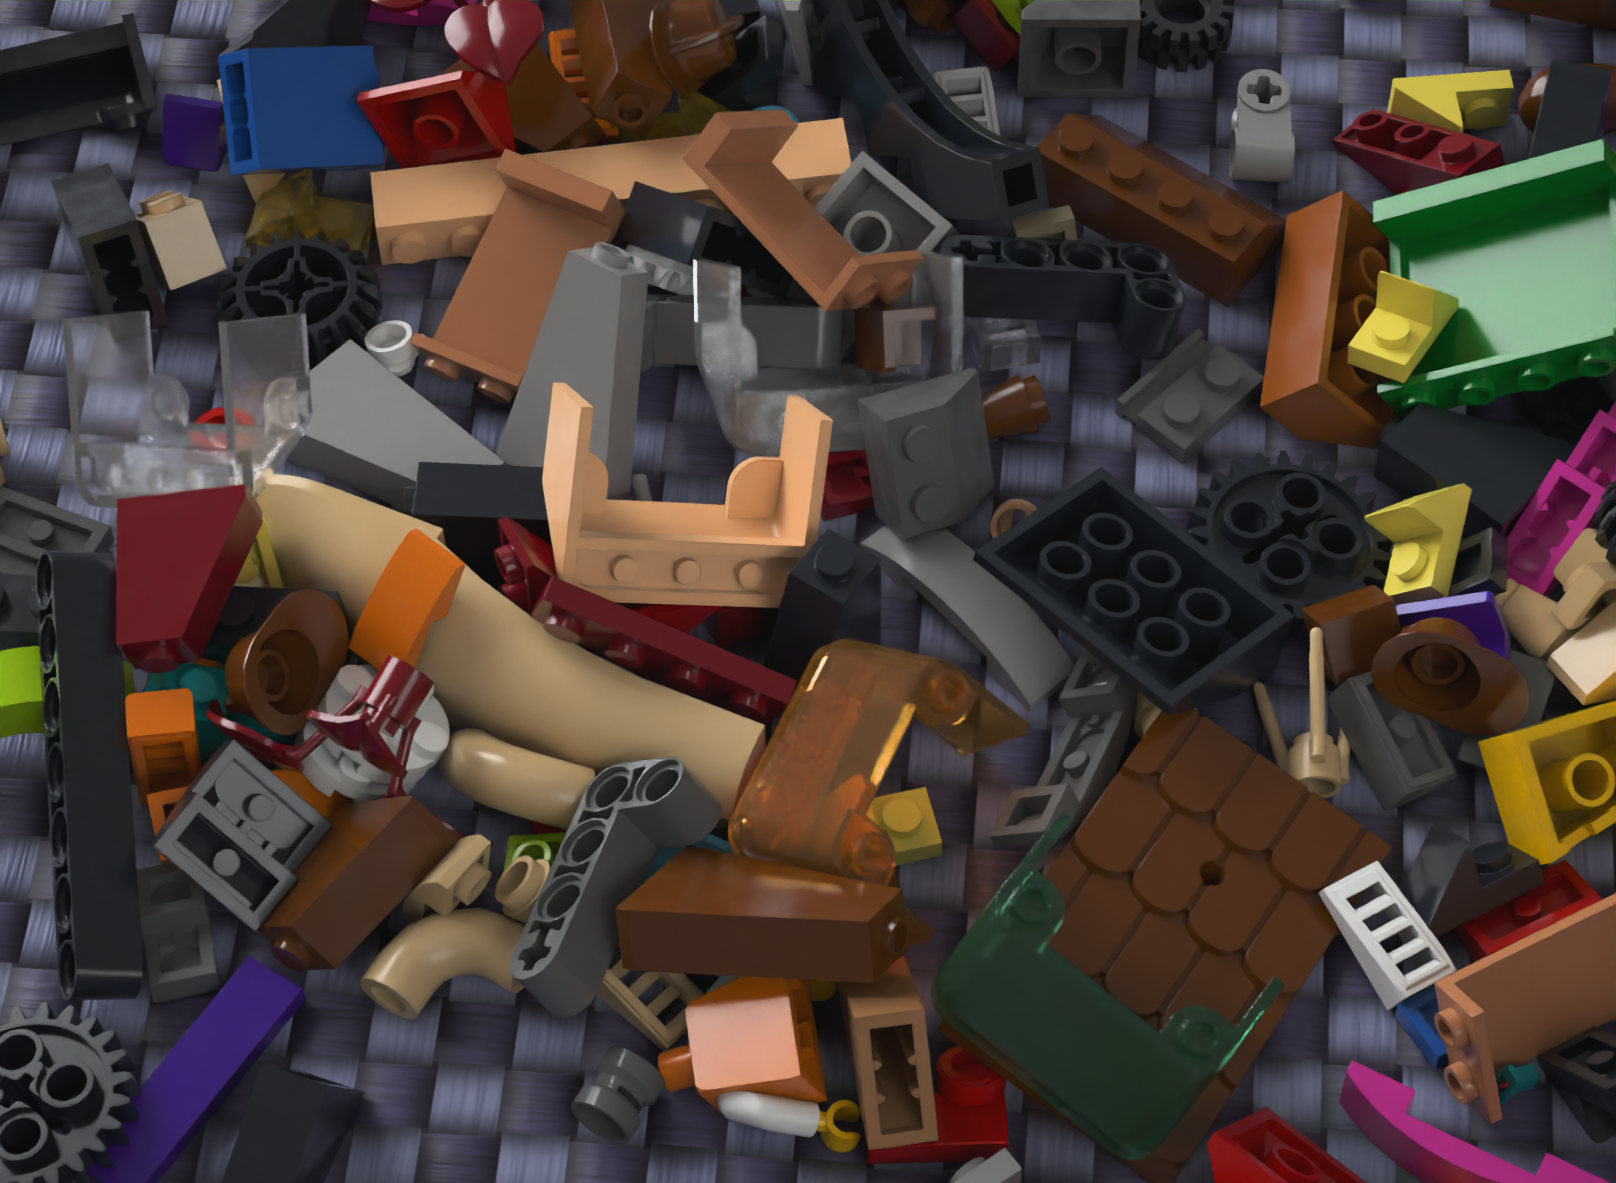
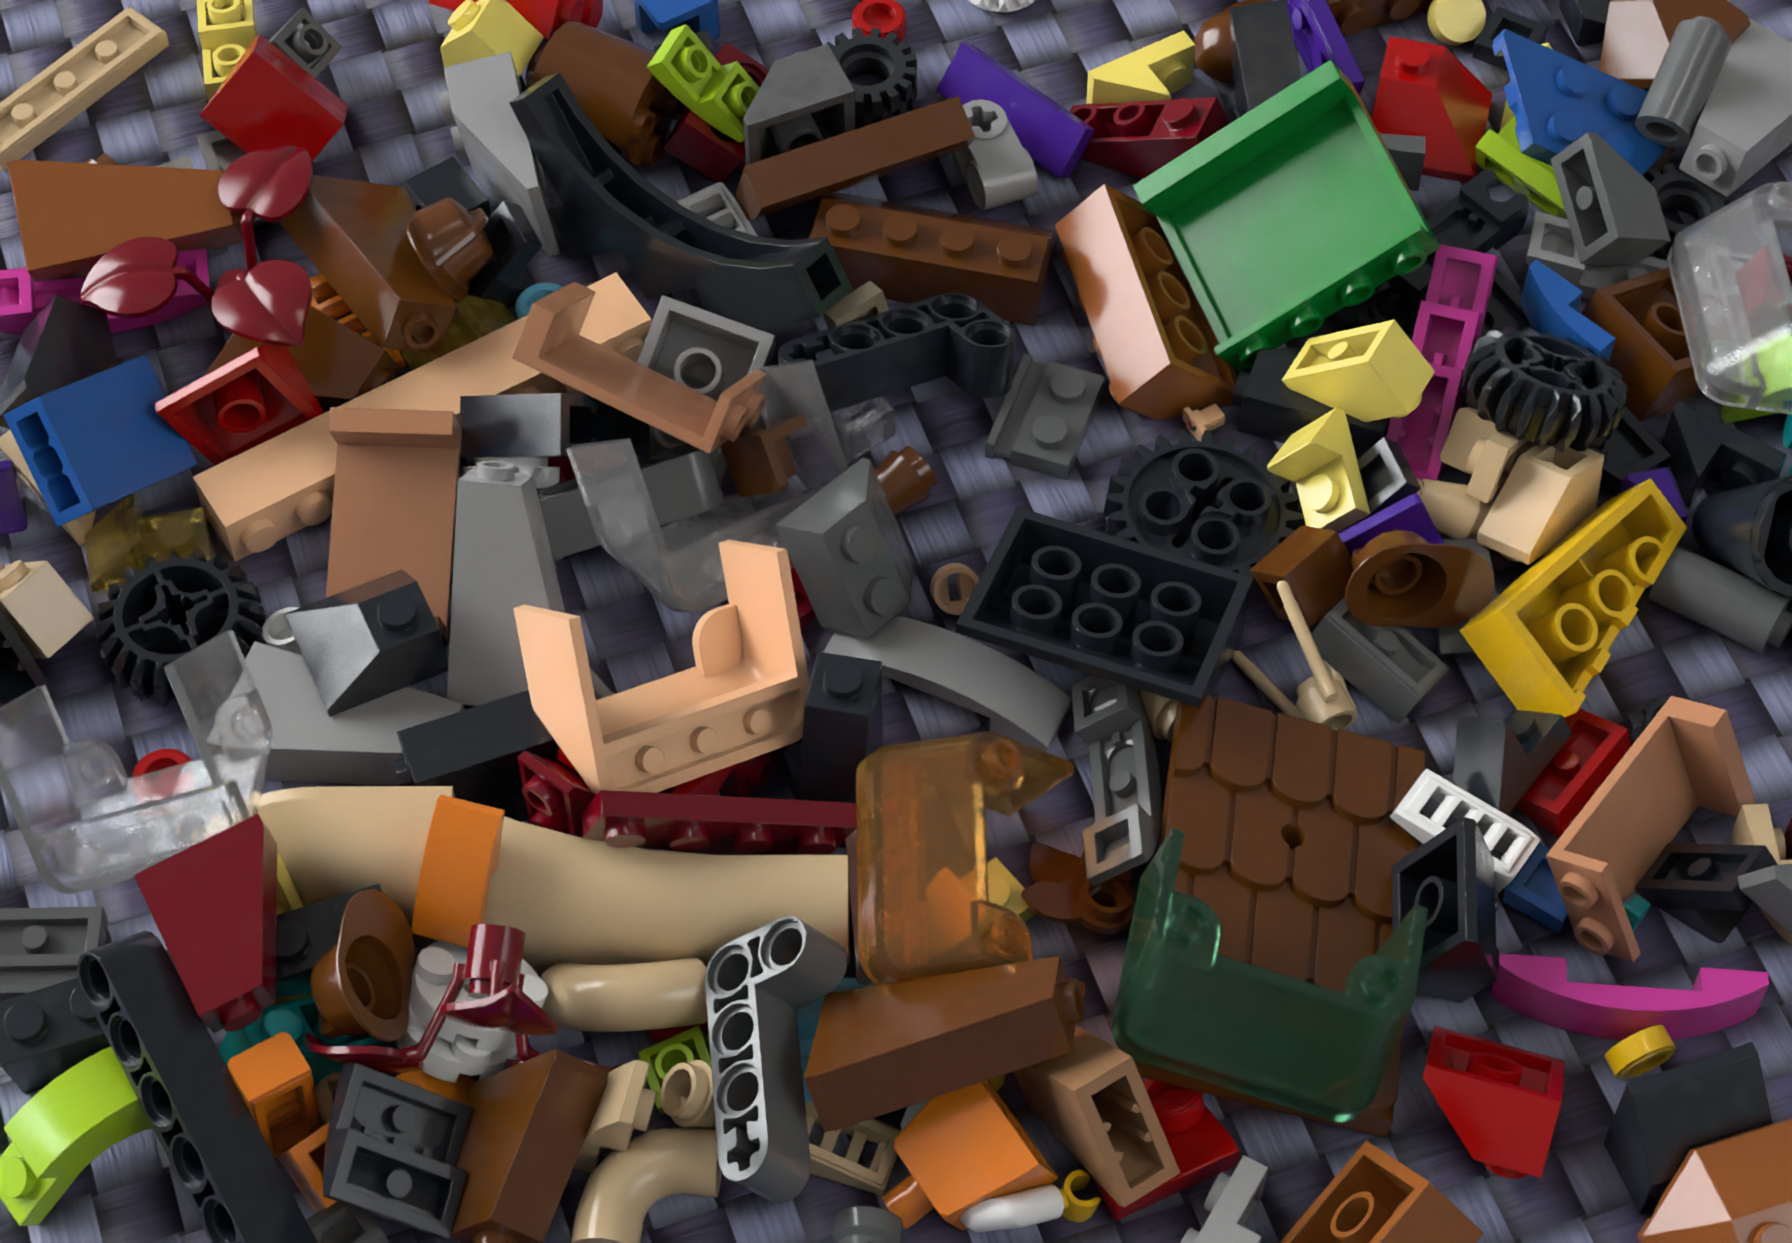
camera: 25 degrees left, 0 degrees up
light yellow slope [1347,271,1459,383] -> none
none -> black slope [284,569,448,717]
none -> reddish brown slope [735,96,975,220]
none -> dark purple tile [936,42,1095,179]
none -> reddish brown plate [1021,842,1136,934]
none -> light nougat piece [1182,403,1225,442]
none -> light yellow slope [1282,319,1435,422]
none -> black slope [1391,817,1499,1003]

